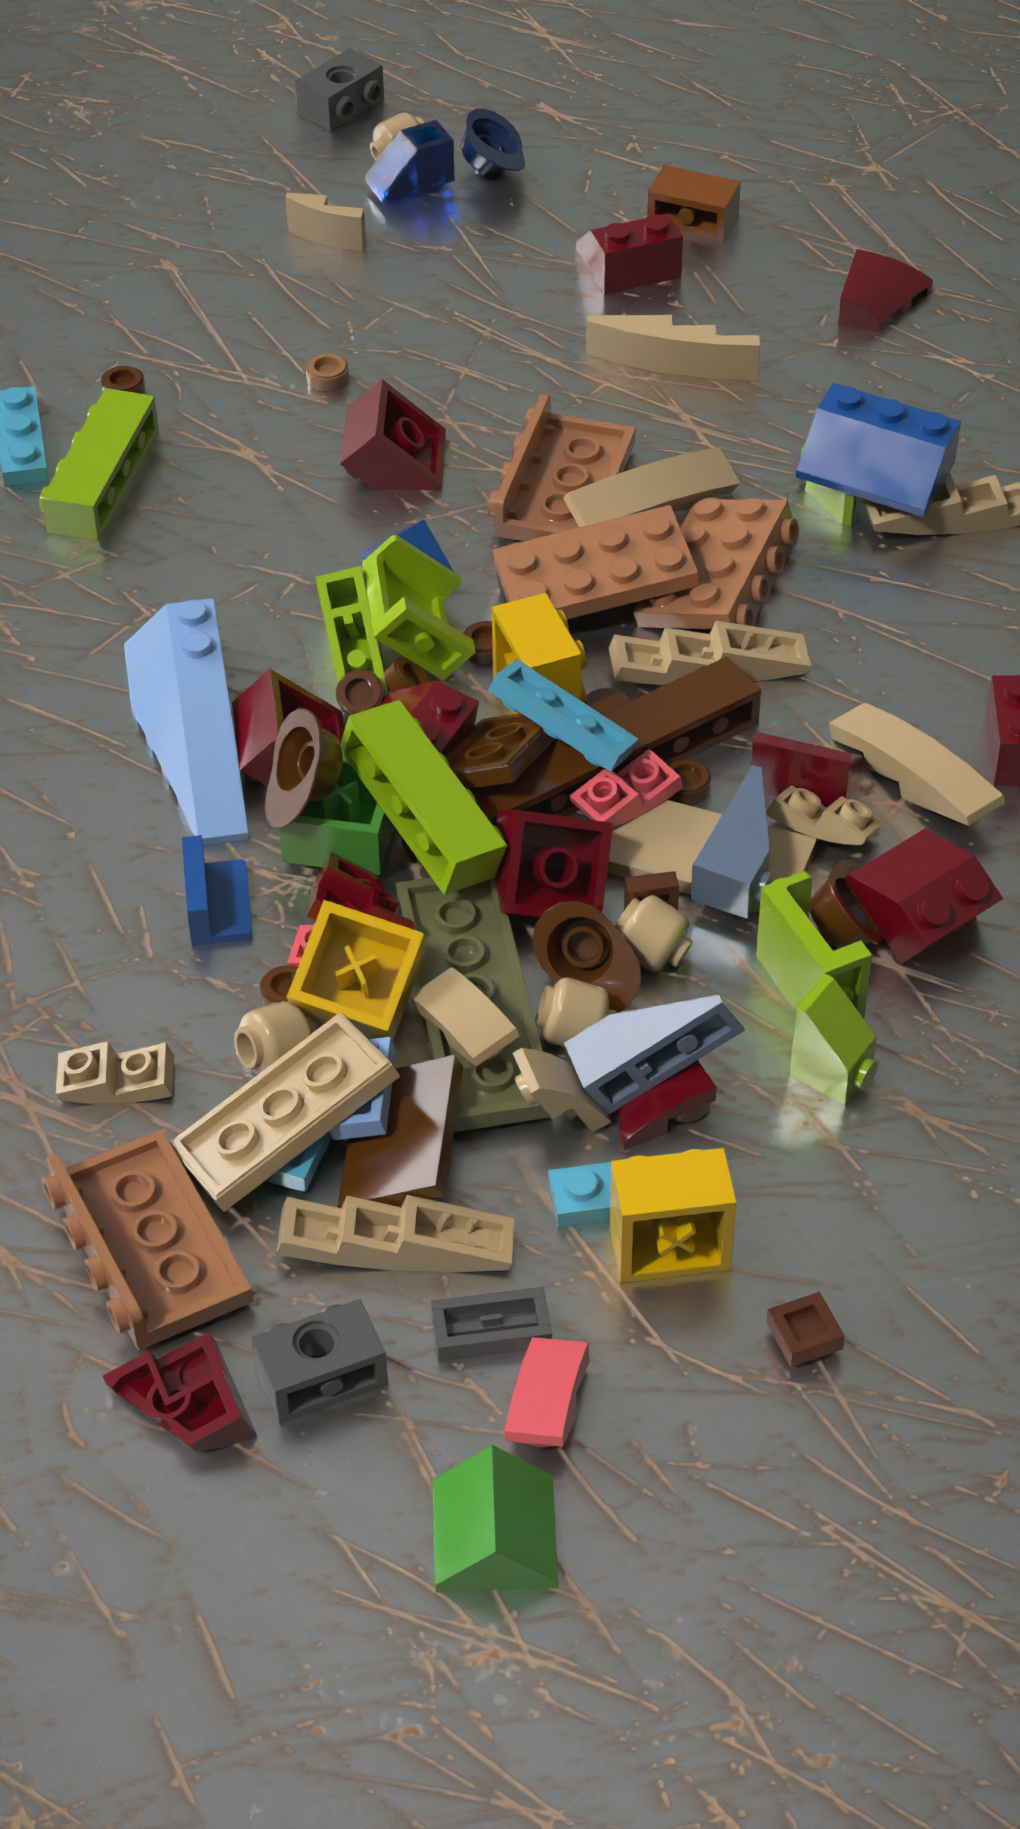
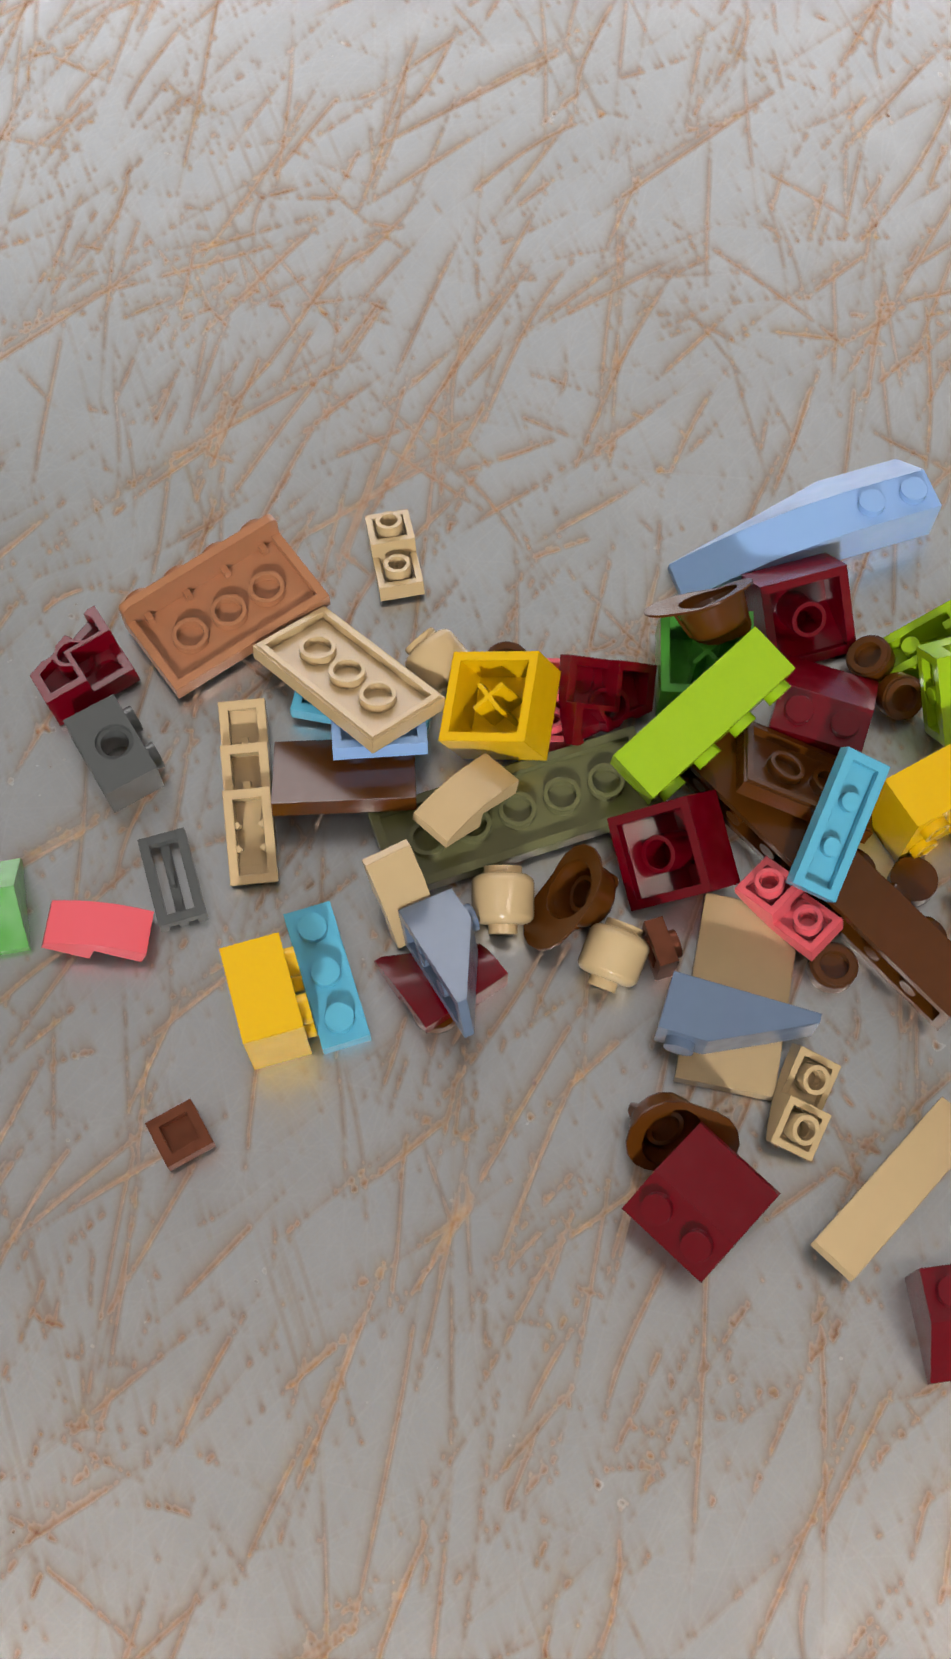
camera: 80 degrees right, 20 degrees up
blue panel [182,835,253,946] -> none
dark red slope [751,732,864,807] -> none
lime panel [756,871,872,1019] -> none
lime slope [790,973,878,1105] -> none

